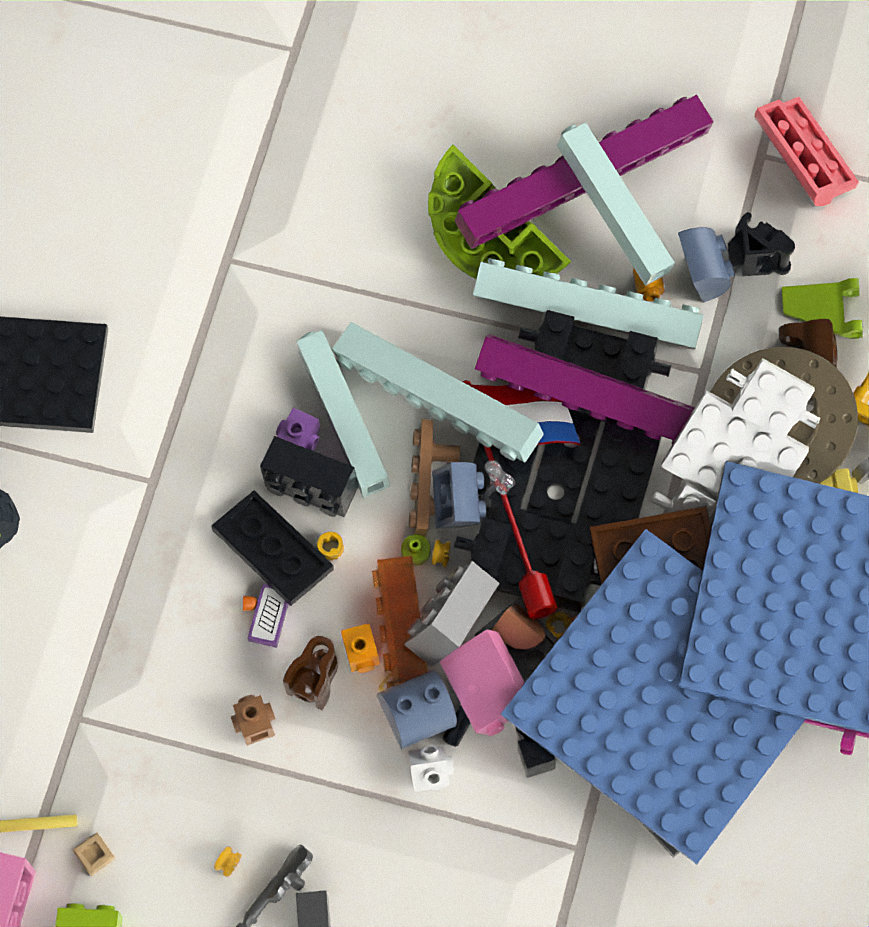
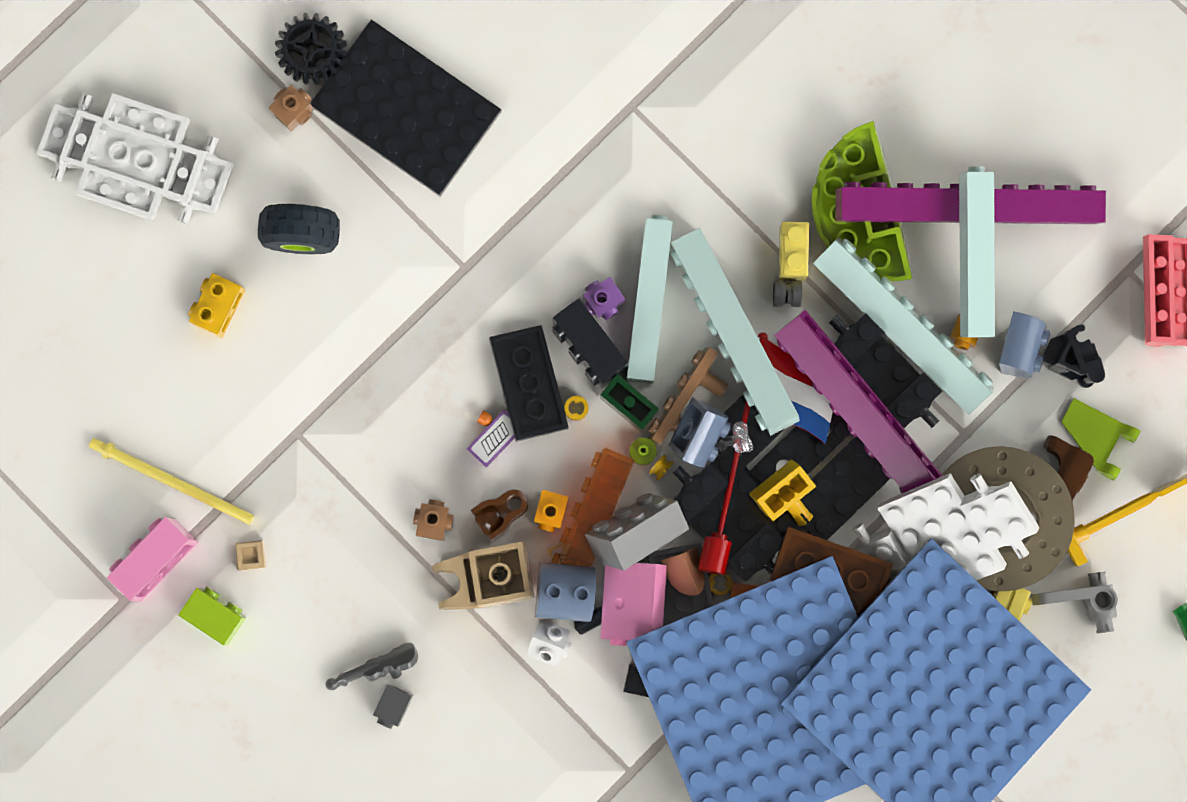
camera: 20 degrees right, 15 degrees up
yellow bush [214,846,242,877] -> none
none -> tan brick [432,542,535,610]
none -> dark green brick [600,374,659,432]
none -> yellow brick [749,459,816,526]
none -> dark grey wheel [773,280,802,307]
none -> light yellow brick [778,222,809,281]

